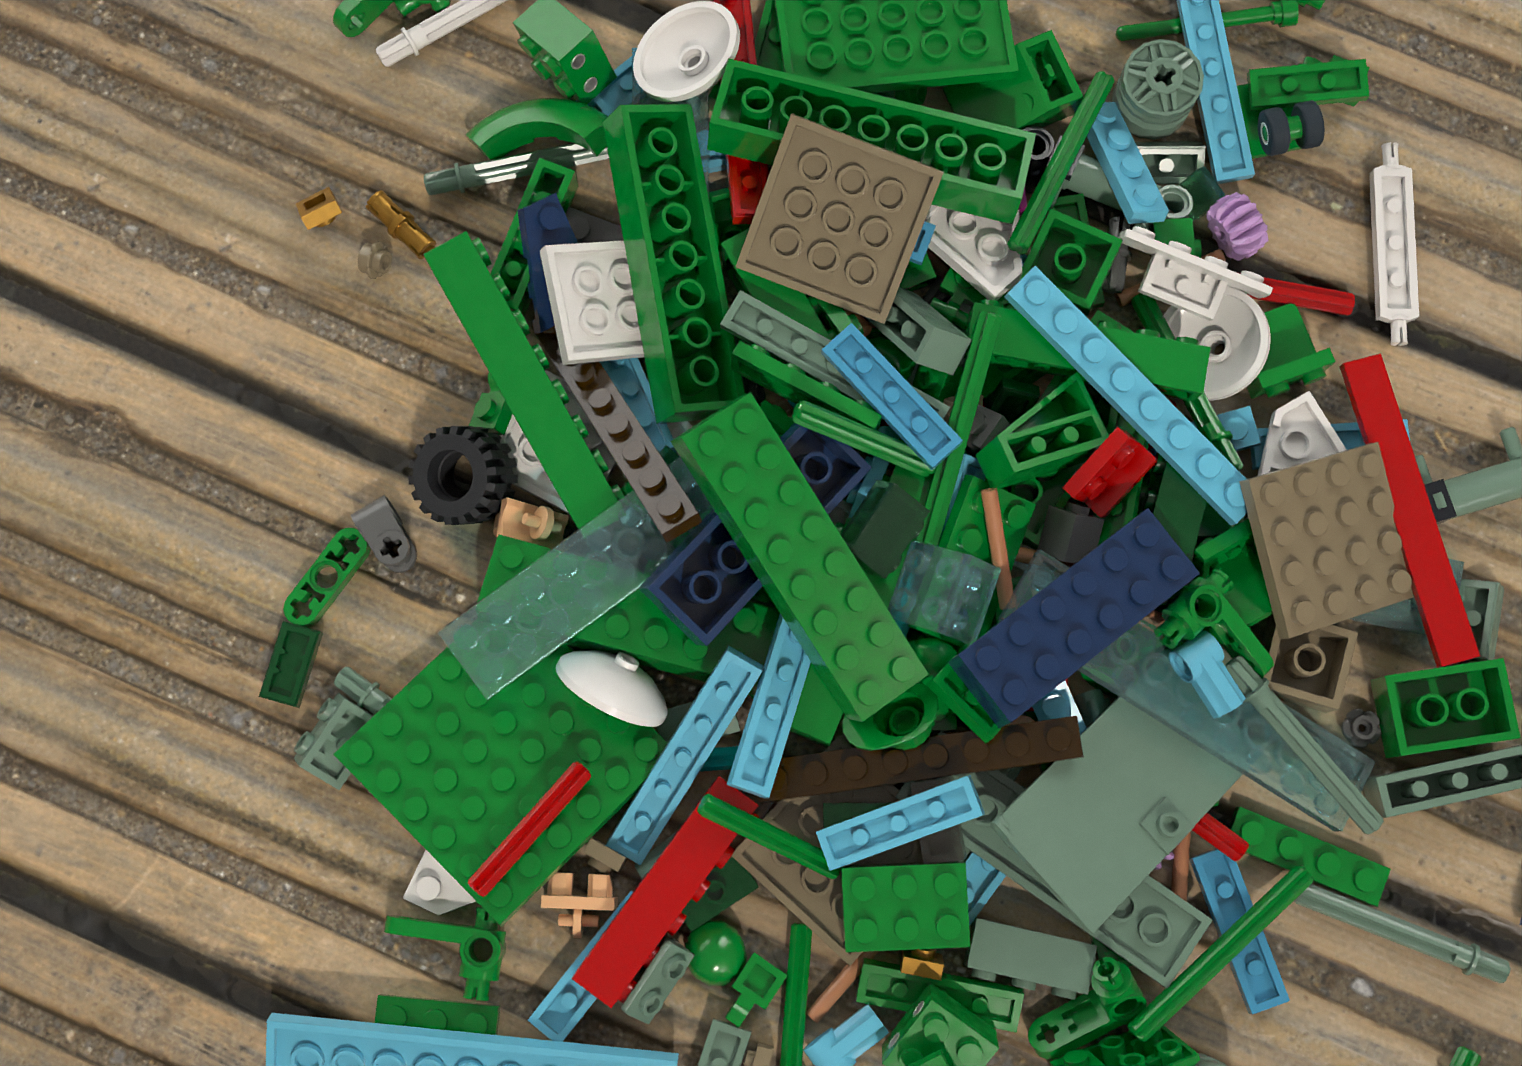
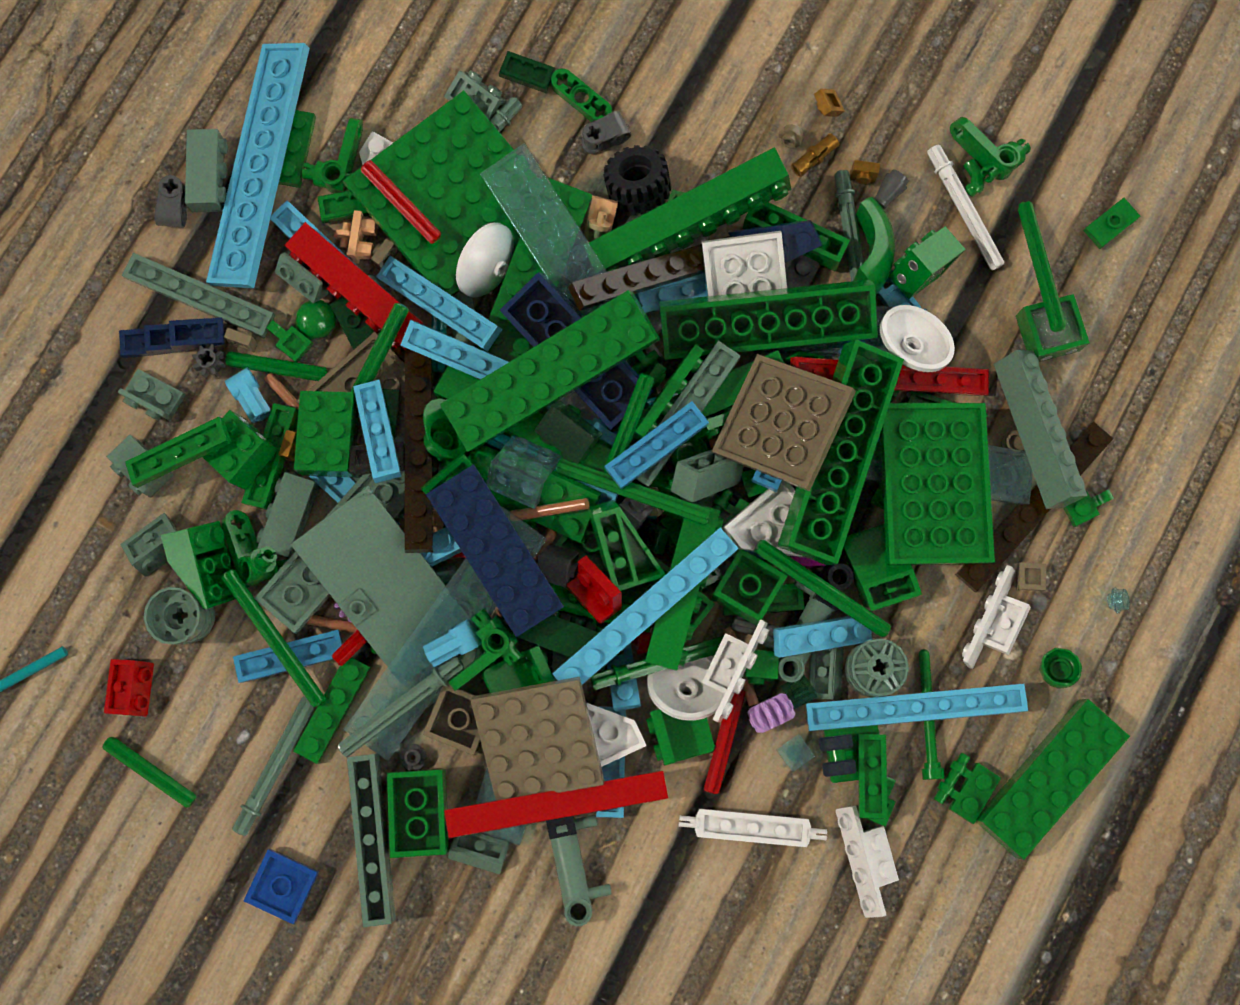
camera: 90 degrees right, 0 degrees up
none -> green plate [317,191,370,223]
none -> clear light blue plate [776,734,815,772]
none -> white bracket [836,805,899,918]
none -> pearl gold plate [850,160,880,184]
none -> dark grey cone [875,169,909,209]

